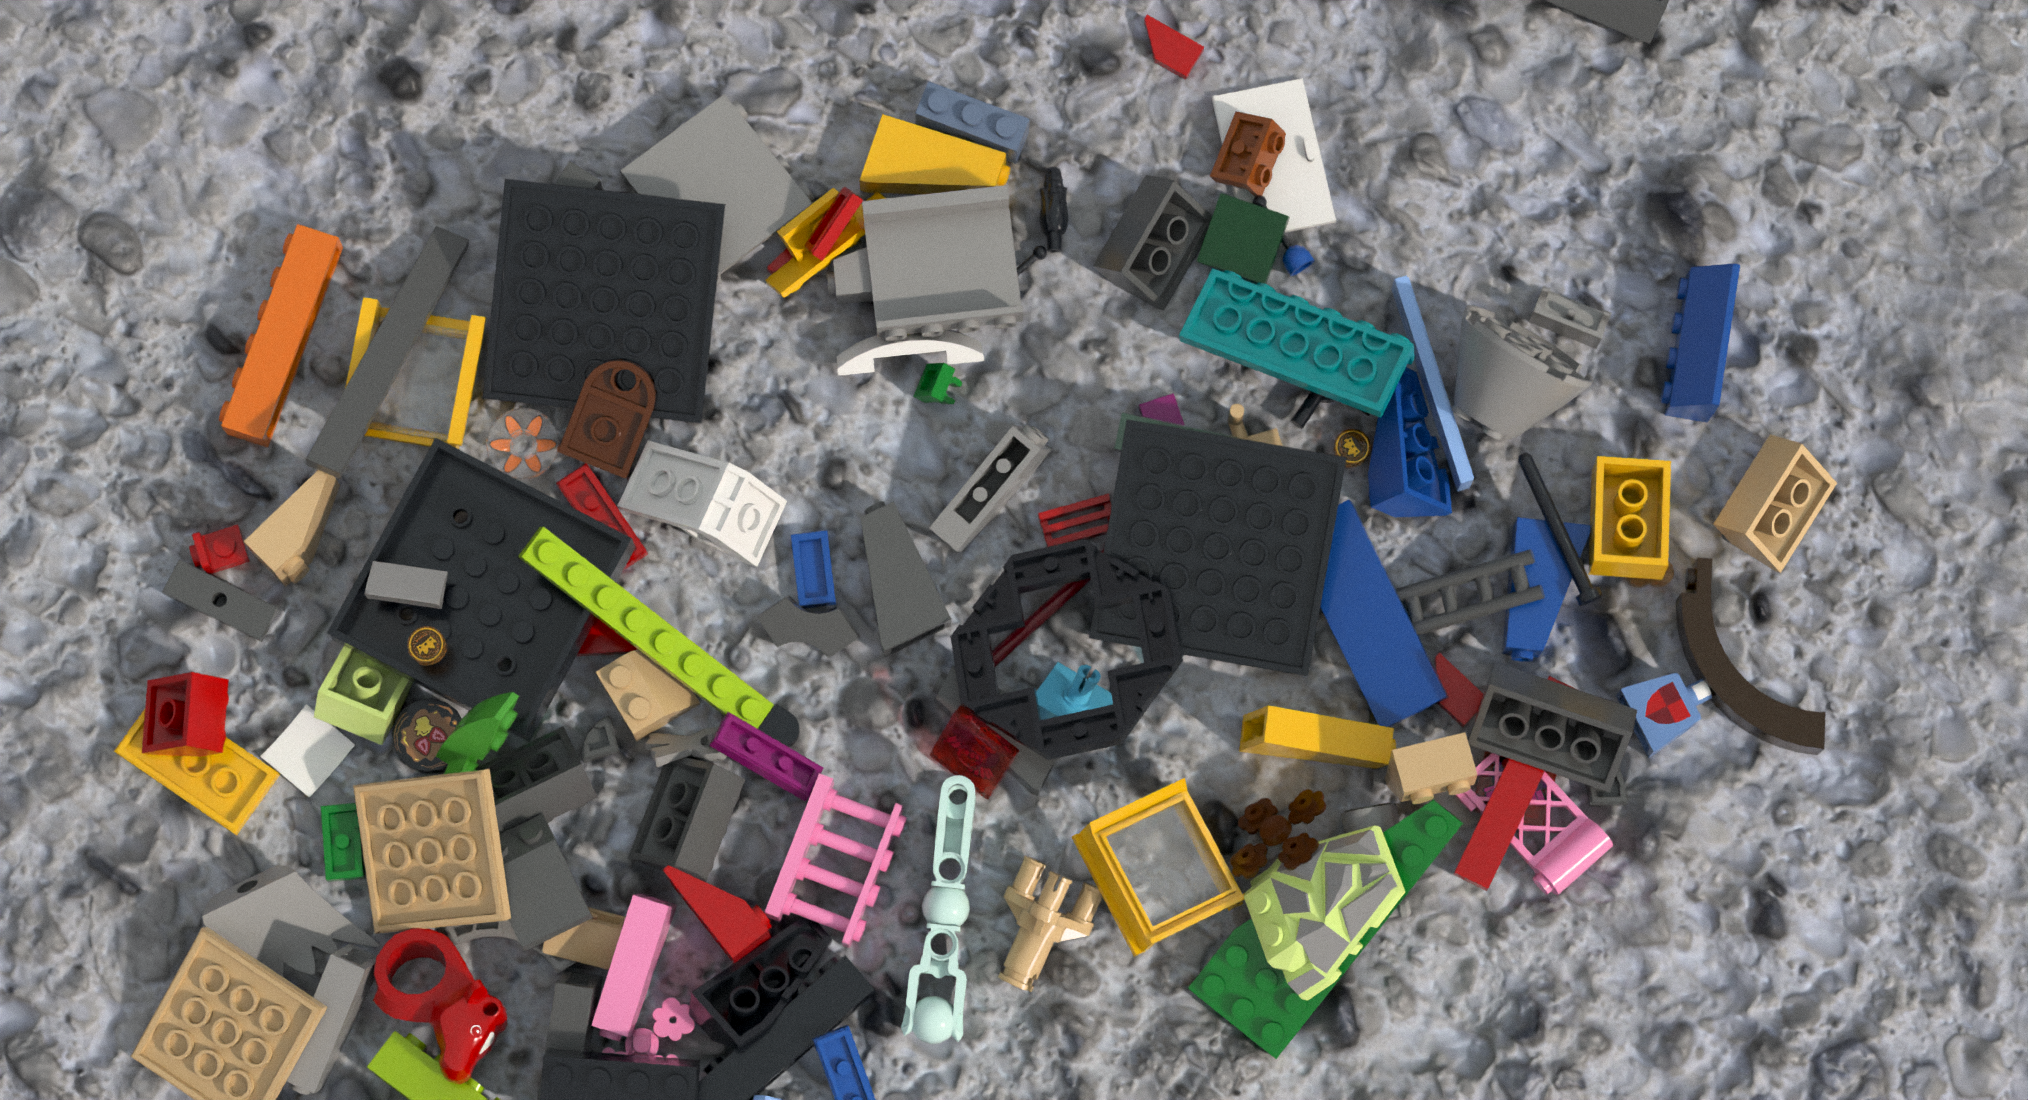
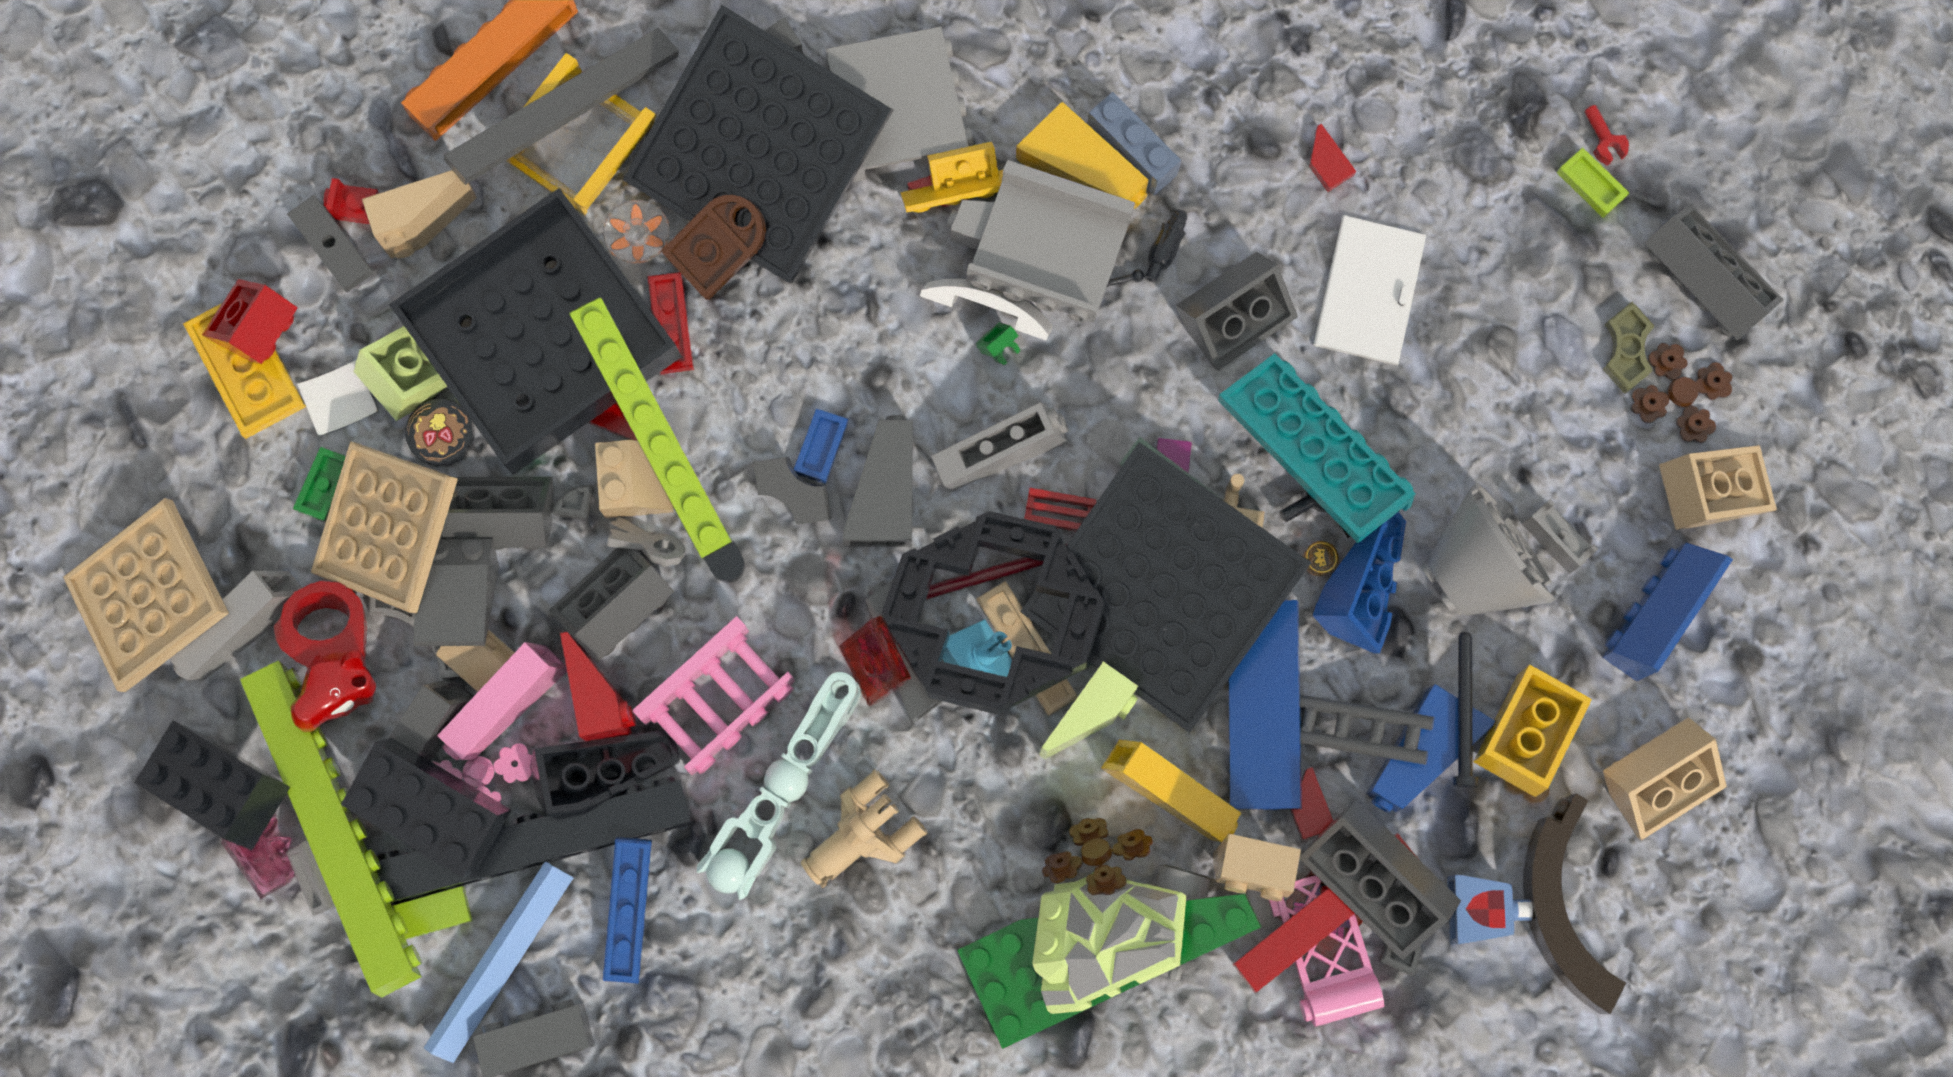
camera: 25 degrees right, 0 degrees up
light grey piece [202,865,380,976] -> none
light grey slope [365,561,448,609] -> none
tile [407,626,447,665] -> none
bright green slope [436,692,519,774] -> none
white bracket [617,441,787,567] -> none
magenta tile [709,712,823,801] -> none
red tile [805,187,863,261] -> none
piece [1071,778,1245,957] -> none
dark green tile [1197,193,1290,284] -> none
dark orange bracket [1210,111,1286,197] -> none
blue hinge [1252,195,1315,276] -> none
light blue tile [1391,275,1474,492] -> none
none -> tan tile [976,581,1078,717]
none -> yellowish green slope [1039,661,1139,759]
none -> olive tile [1602,301,1654,394]
none -> reddish brown plant [1631,343,1733,443]
none -> tan slope [1659,445,1777,530]

